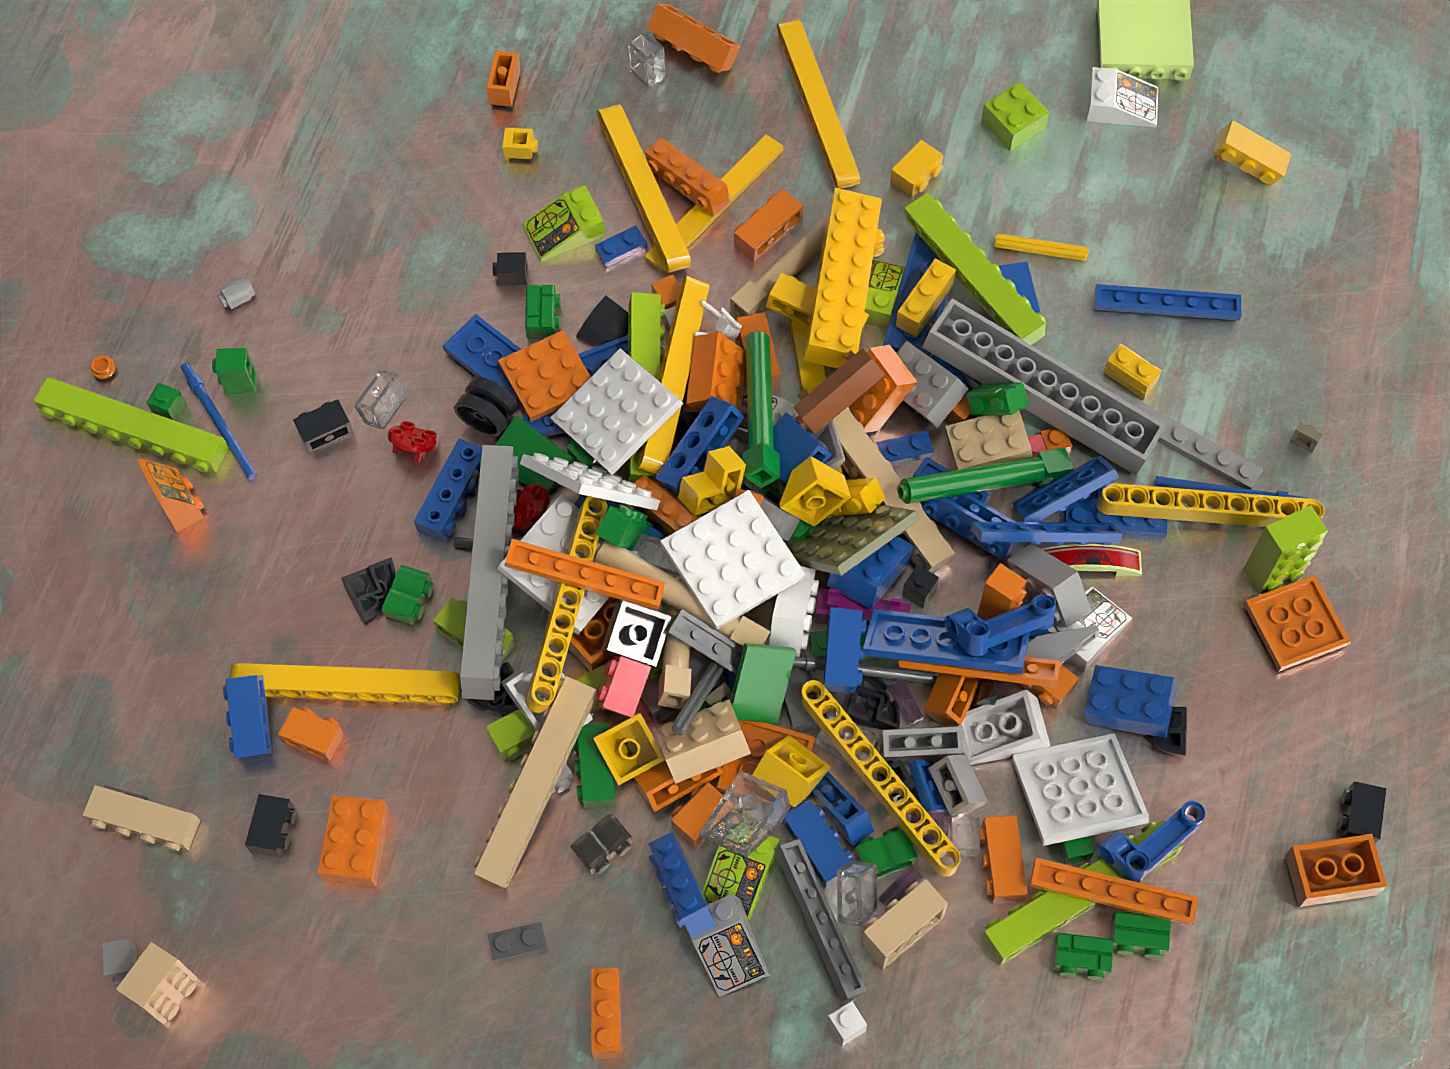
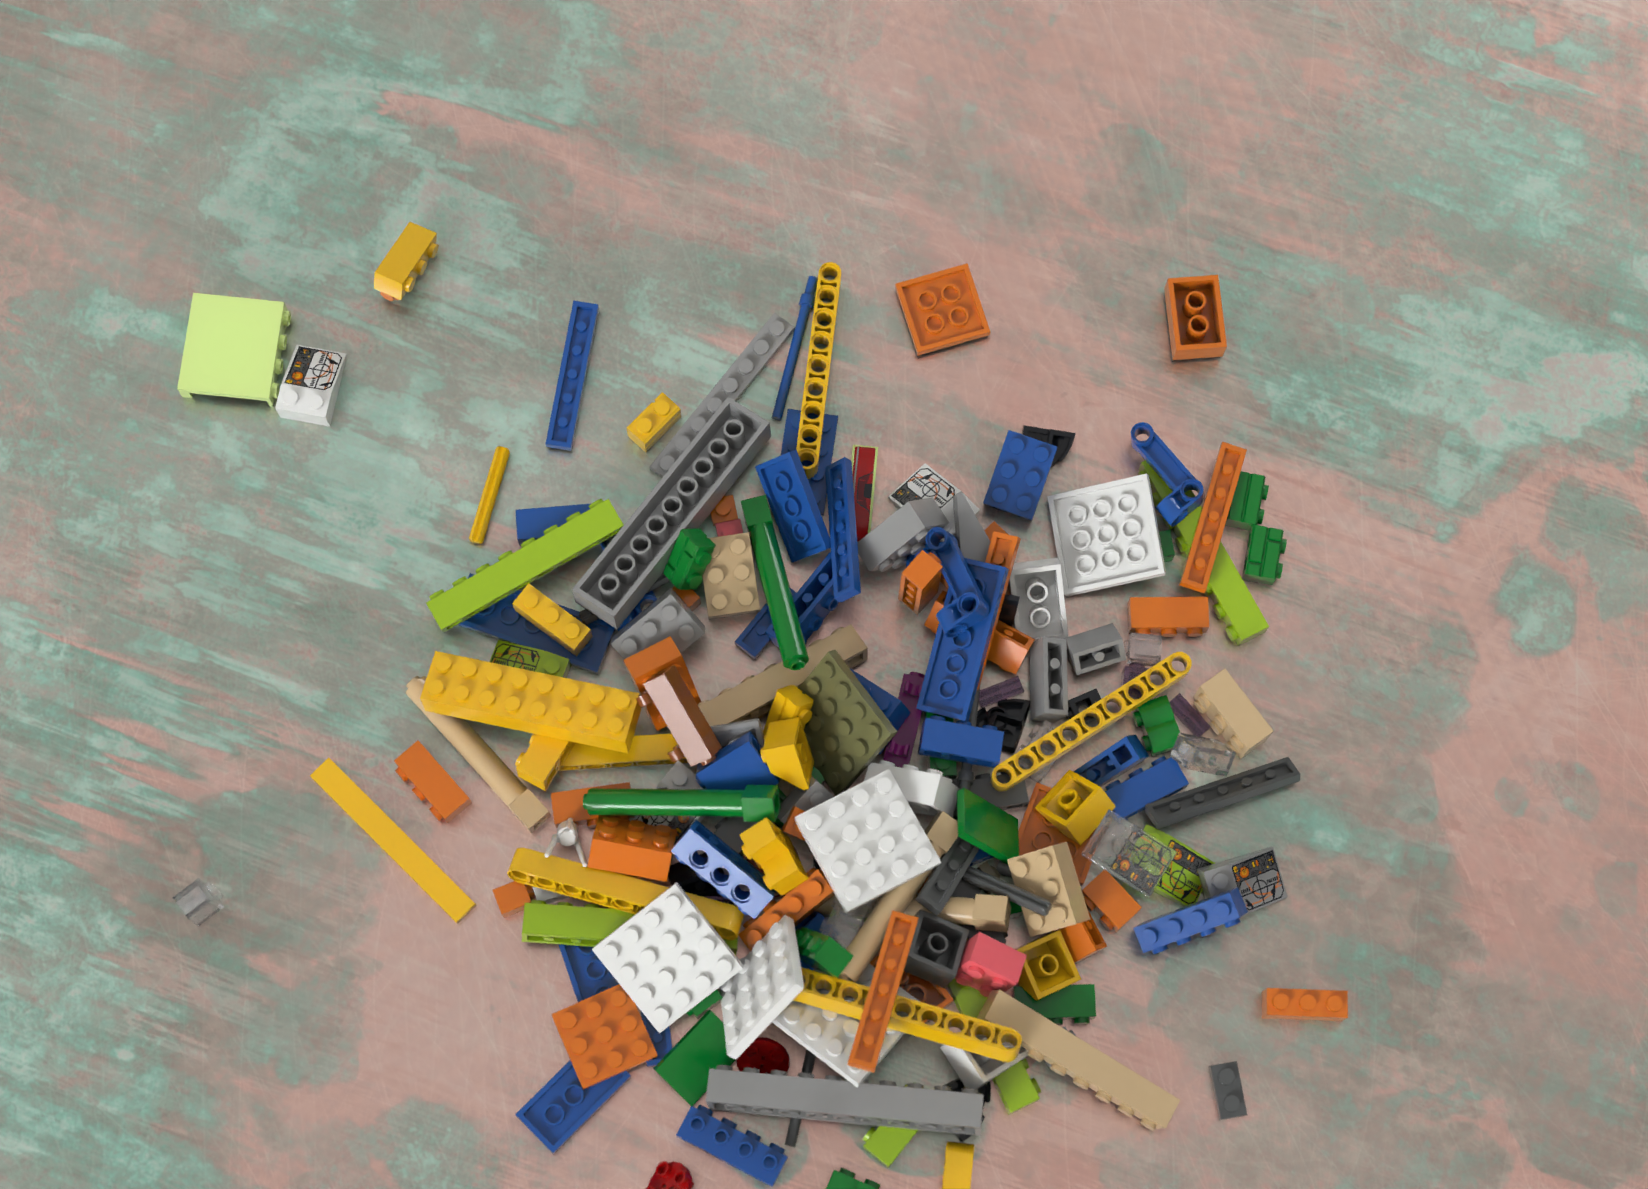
camera: 90 degrees left, 10 degrees up
black wheel [453,376,518,437] -> none
orange brick [486,50,521,107] -> none
black brick [492,252,528,286] -> none
yellow brick [502,128,538,160] -> none
lime slope [522,185,606,262] -> none
green brick [525,285,561,339] -> none
clear smoke brick [570,813,633,875] -> none
black brick [576,295,628,346] -> none
blue plate [594,225,648,267] -> none
yellow beam [597,104,691,273] -> none
orange brick [645,137,730,217] -> none
orange brick [647,3,741,73] -> none
yellow beam [777,19,860,189] -> none
white brick [828,1001,867,1046] -> none
blue plate [875,431,934,466] -> none
yellow brick [890,140,943,198] -> none
black brick [902,564,939,609] -> none
blue plate [908,760,948,814] -> none
lime brick [981,81,1049,151] -> none
lime brick [1244,505,1328,593] -> none
dark tan plate [1290,422,1323,452] -> none
black brick [1338,781,1387,844] -> none

